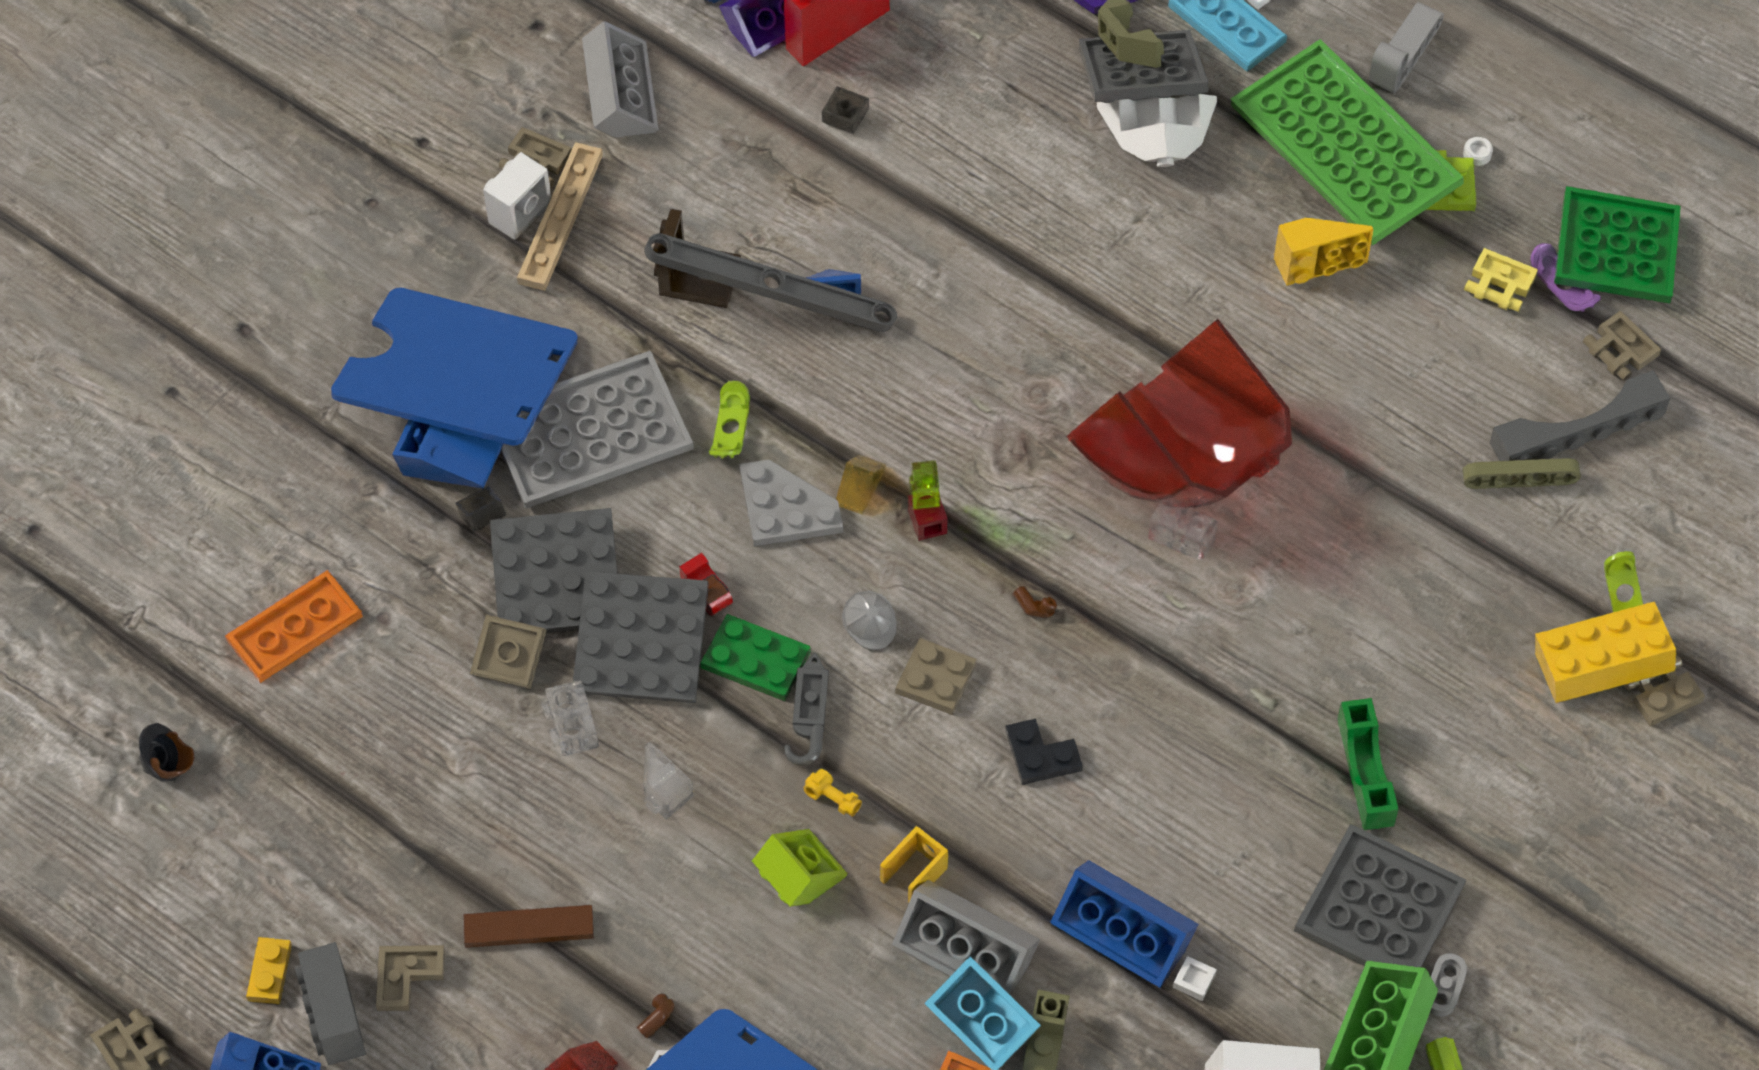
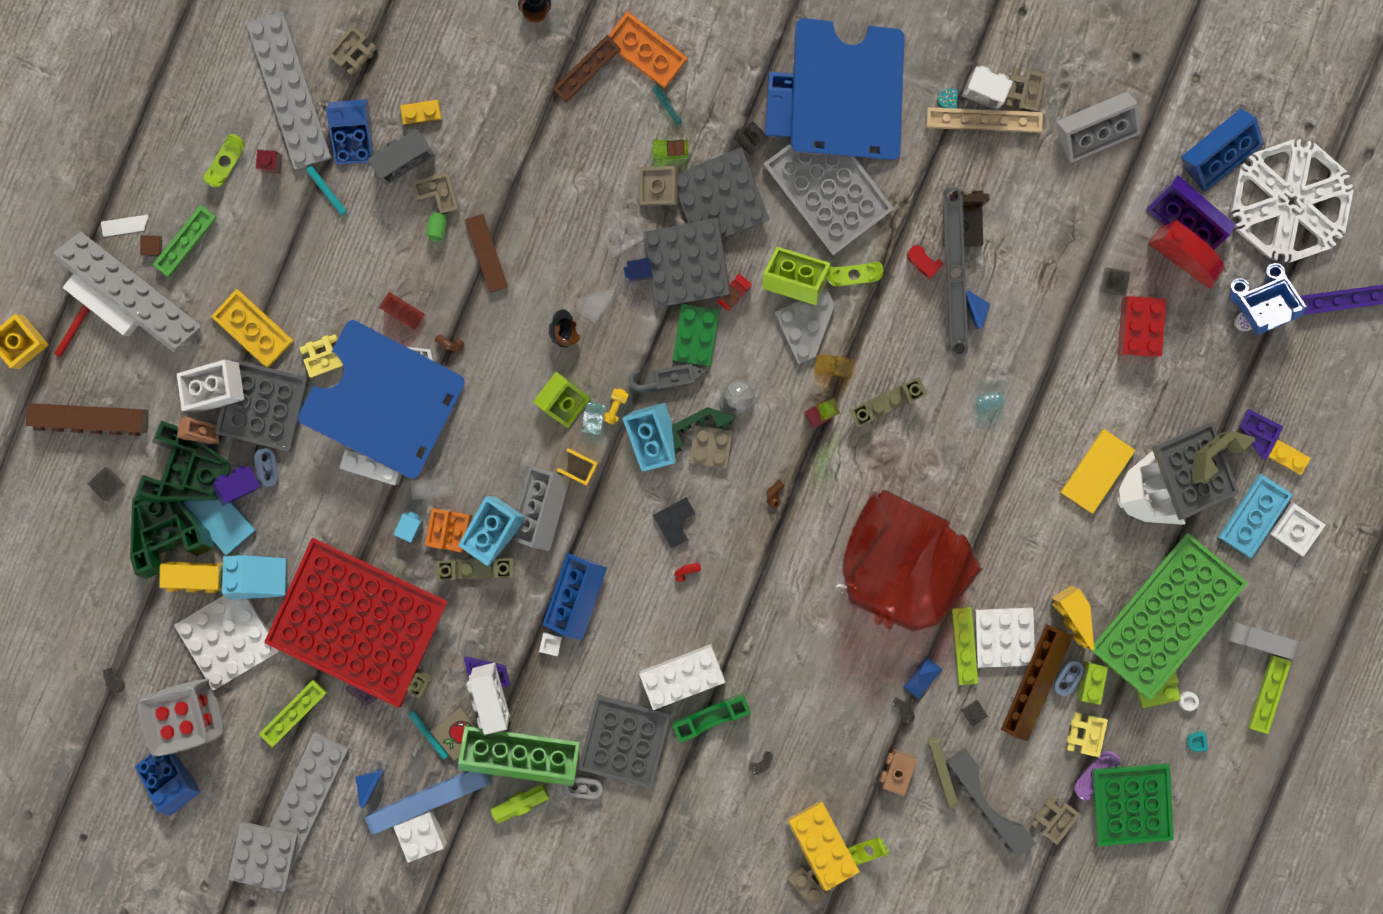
camera: 75 degrees right, 30 degrees up
none -> bright green brick [425,213,448,243]
none -> black piece [548,309,580,348]
none -> reddish brown tile [552,34,621,103]
none -> clear light blue bracket [582,403,606,435]
none -> medium azure slope [622,403,676,472]
none -> clear blue brick [624,258,653,282]
none -> white brick [639,644,725,710]
none -> teal piece [650,81,685,129]
none -> clear neon green leg [653,139,689,160]
none -> dark green slope [672,407,735,454]
none -> red arm [674,562,701,582]
none -> clear smoke arm [748,751,774,775]
none -> lime slope [762,247,831,305]
none -> olive slope [849,377,928,428]
none -> medium nougat brick [879,749,917,796]
none -> clear smoke arm [892,697,915,724]
none -> blue slope [903,657,943,699]
none -> red leg [906,245,944,280]
none -> teal tile [937,89,957,109]
none -> lime plate [951,607,978,685]
none -> clear smoke plate [961,699,988,727]
none -> white plate [975,607,1035,668]
none -> clear light blue brick [976,390,1006,413]
none -> reddish brown brick [1000,624,1073,741]
none -> sand blue plate [1053,660,1084,696]
none -> yellow tile [1060,429,1136,514]
none -> lime brick [1076,660,1108,705]
none -> red brick [1118,296,1166,358]
none -> teal tile [1186,731,1208,752]
none -> lime plate [1248,655,1292,734]

